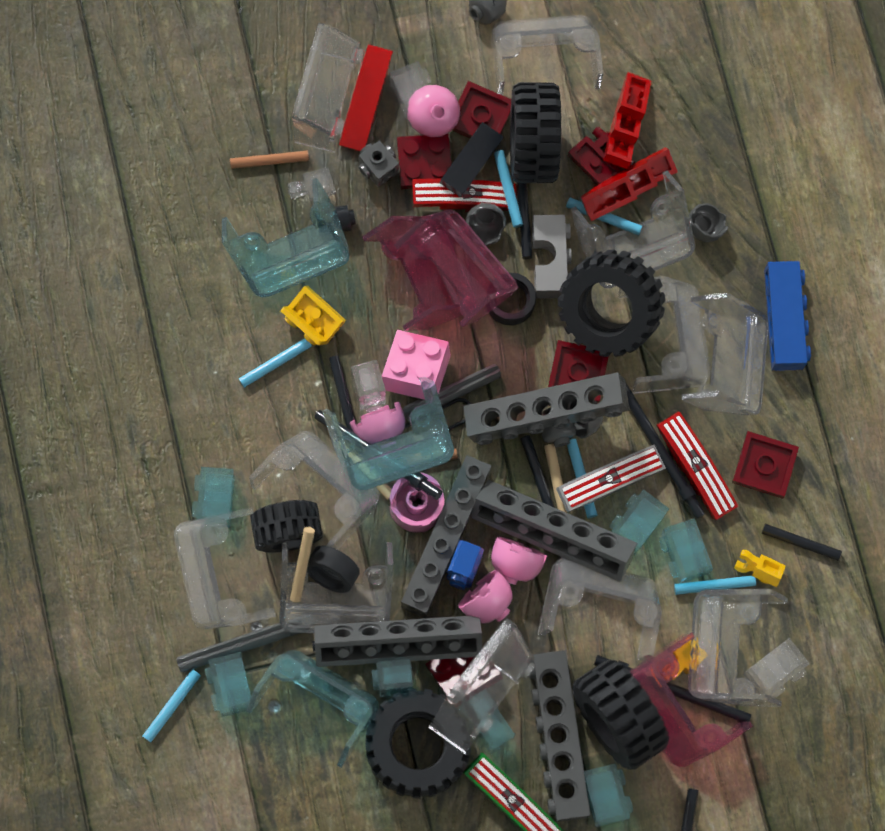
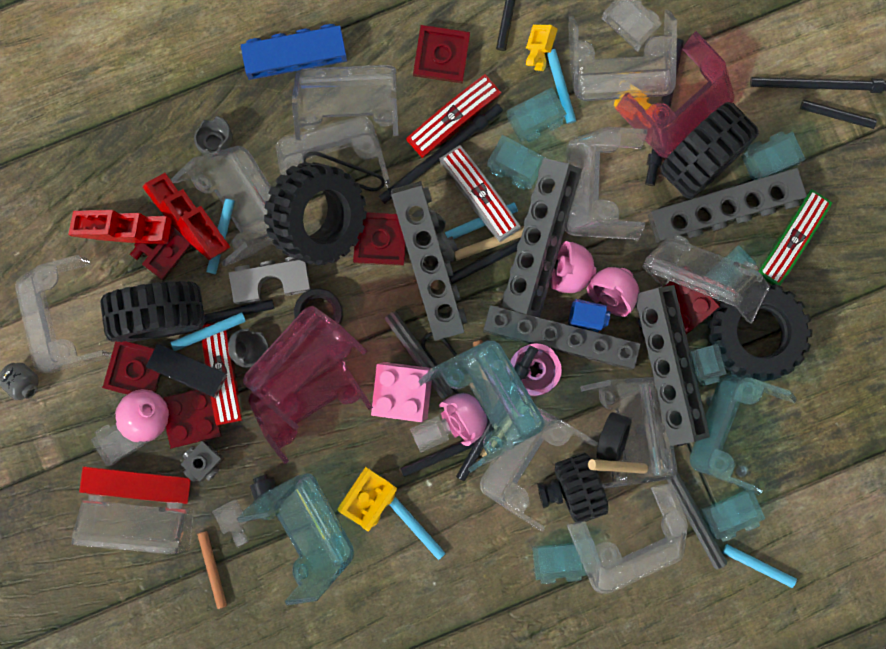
camera: 95 degrees left, 10 degrees up
none -> black piece [302,152,385,191]
none -> black wheel [537,478,563,508]

